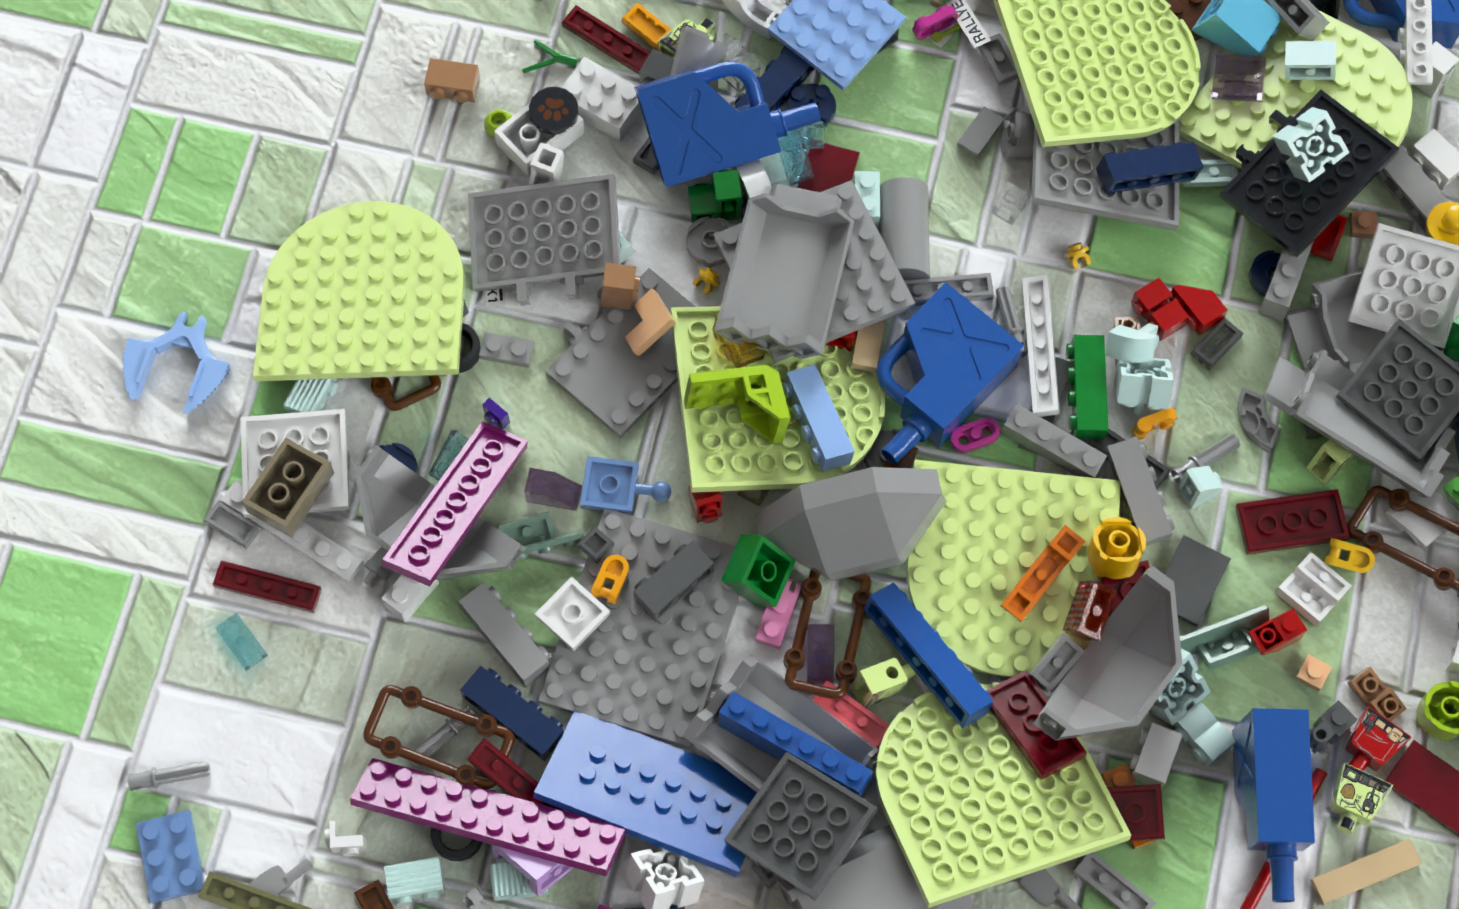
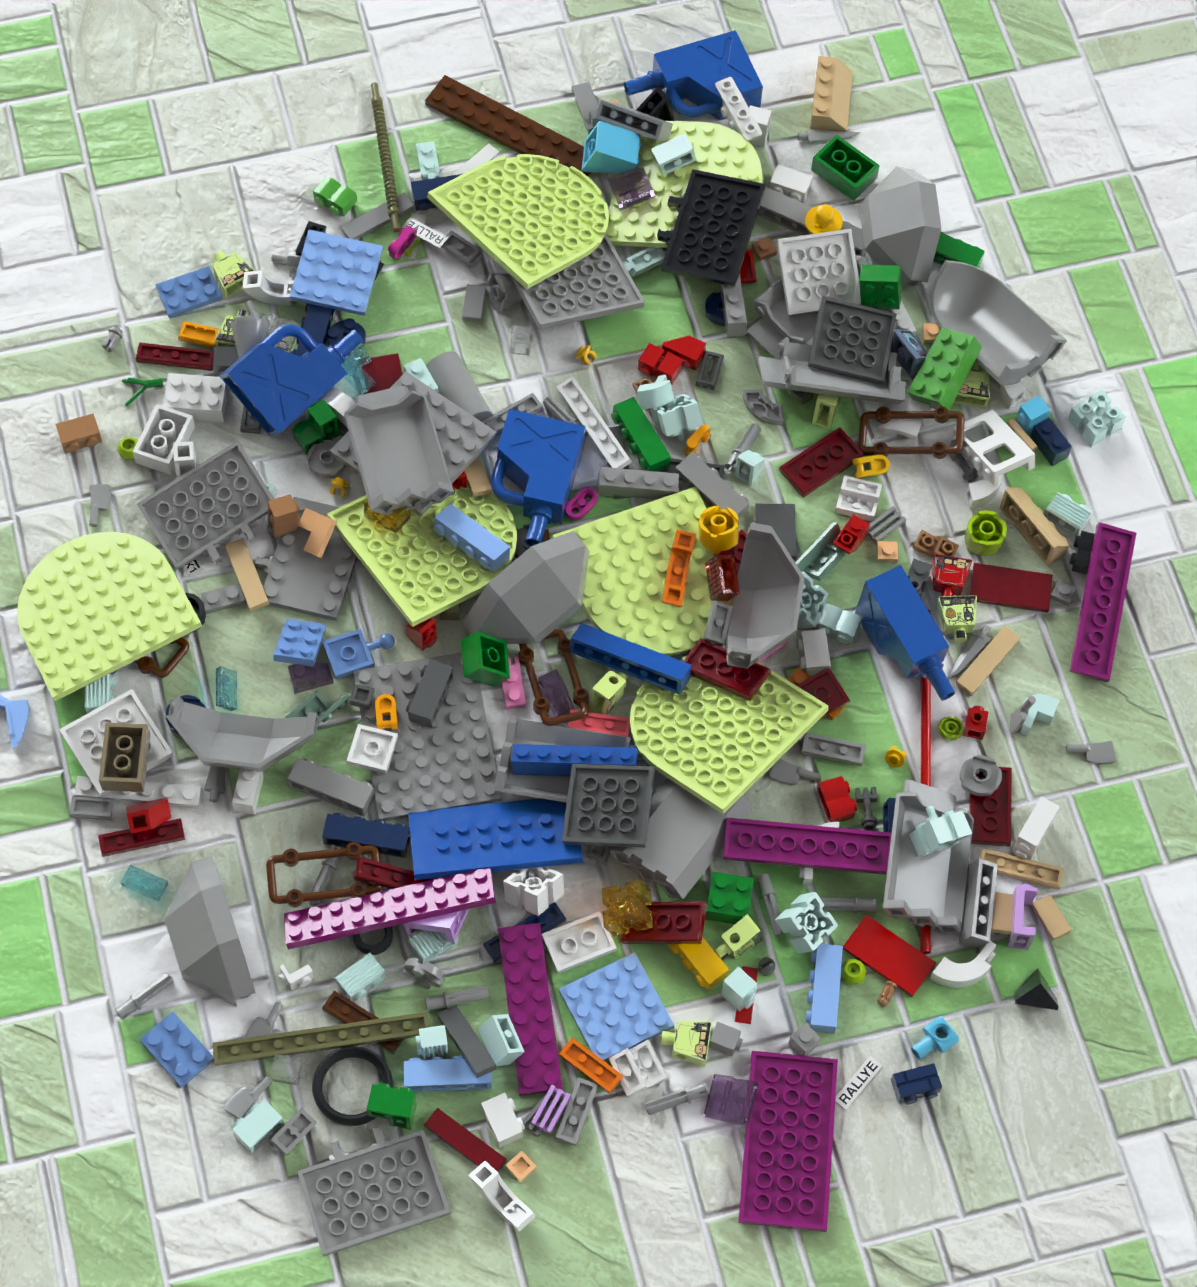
camera: 30 degrees left, 5 degrees down
plate [382,421,528,587] -> none
dark purple plate [482,398,510,429] -> none
black tile [529,87,579,135] -> none
lime bracket [683,365,790,445] -> none
dark blue brick [1096,142,1203,194] -> none
light aqua brick [1272,107,1349,182] -> none
none -> light grey piece [89,484,111,527]
none -> red slope [126,798,172,834]
none -> light grey panel [164,856,256,1006]
none -> tan tile [225,538,270,612]
none -> medium blue plate [273,619,326,667]
none -> light grey tile [867,506,906,544]
none -> light grey bar [948,625,991,678]

